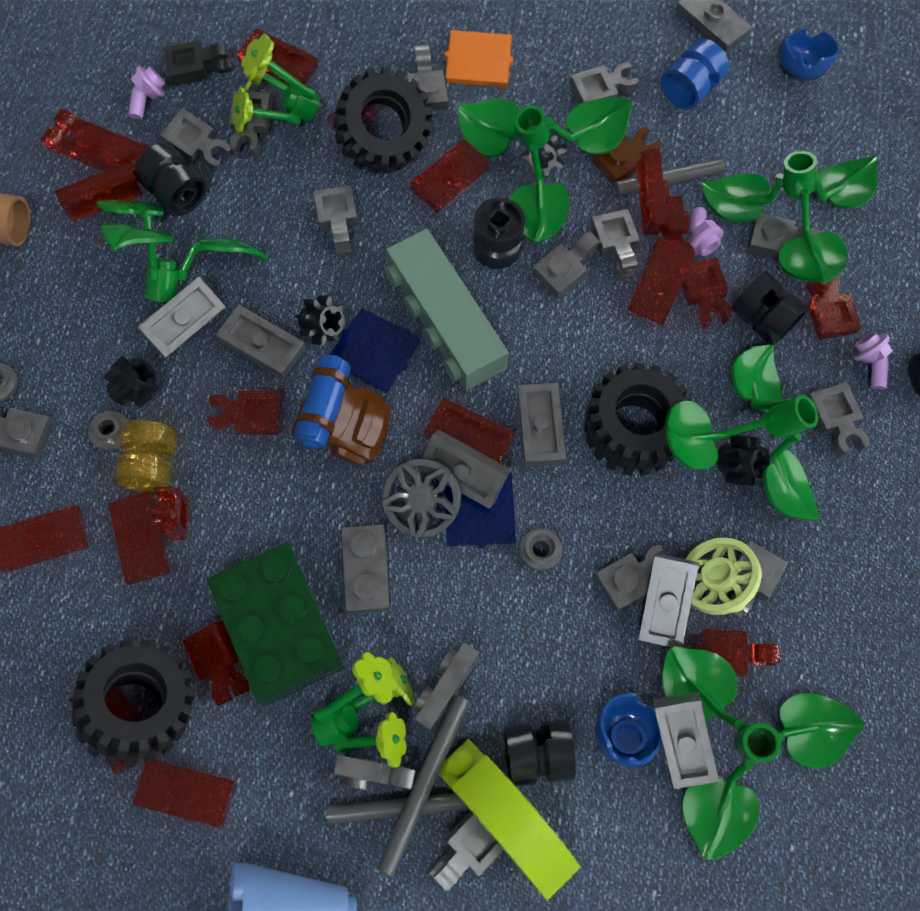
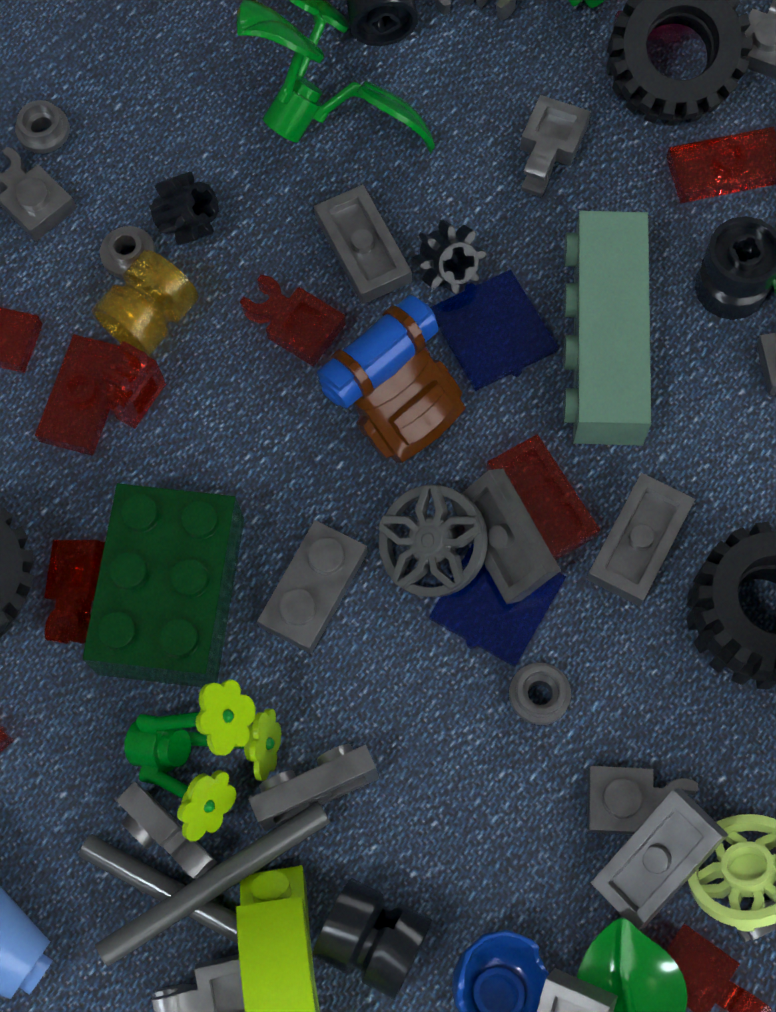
camera: 40 degrees right, 0 degrees up
flat silver plate [137,277,226,359] -> none

